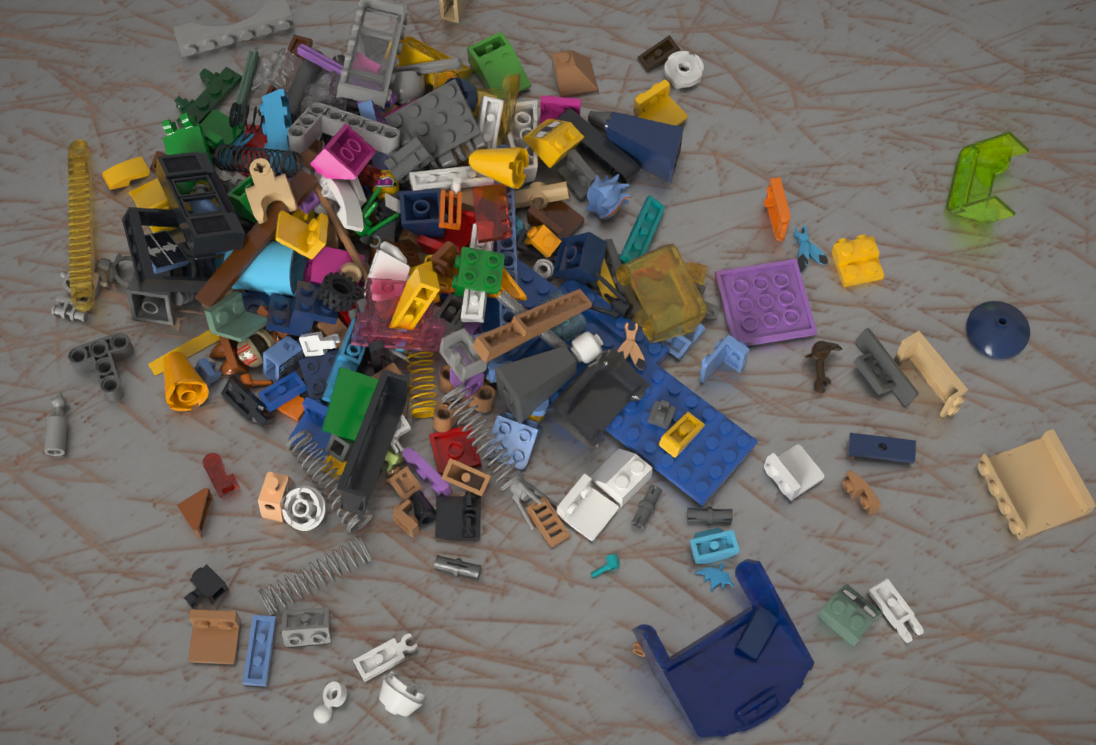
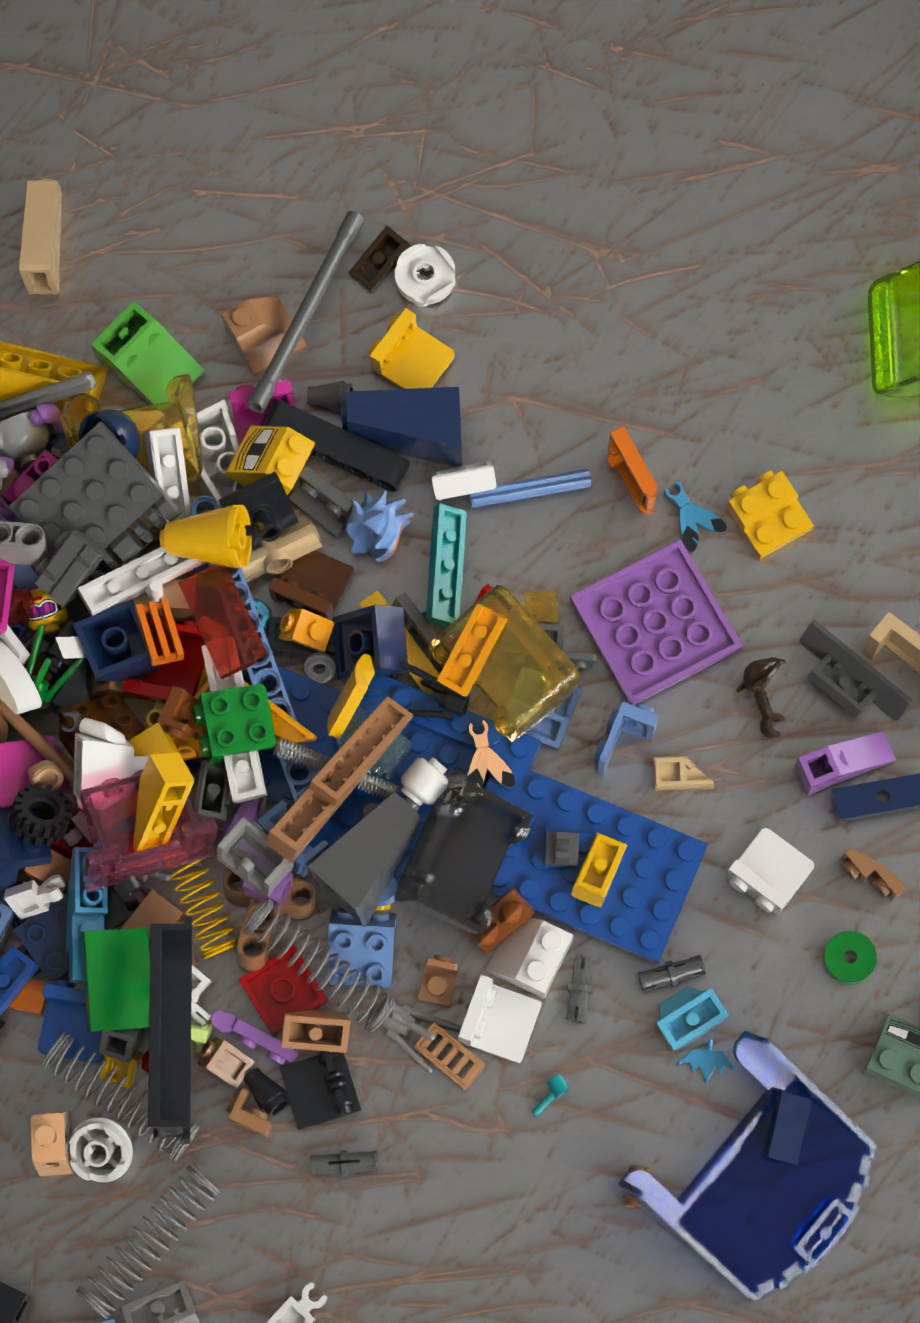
camera: 15 degrees left, 10 degrees up
none -> medium lavender arm [29,403,70,434]
none -> black tile [218,472,299,546]
none -> dark grey piece [247,211,364,413]
none -> yellow slope [327,654,375,739]
none -> medium nougat bracket [418,955,458,1008]
none -> white slope [430,461,497,500]
none -> light orange hinge [437,604,508,697]
none -> dark orange tile [464,887,535,954]
none -> medium blue axle [469,469,592,508]
none -> tan tile [653,756,714,791]
none -> medium lavender slope [795,731,896,796]
none -> green piece [823,931,877,985]

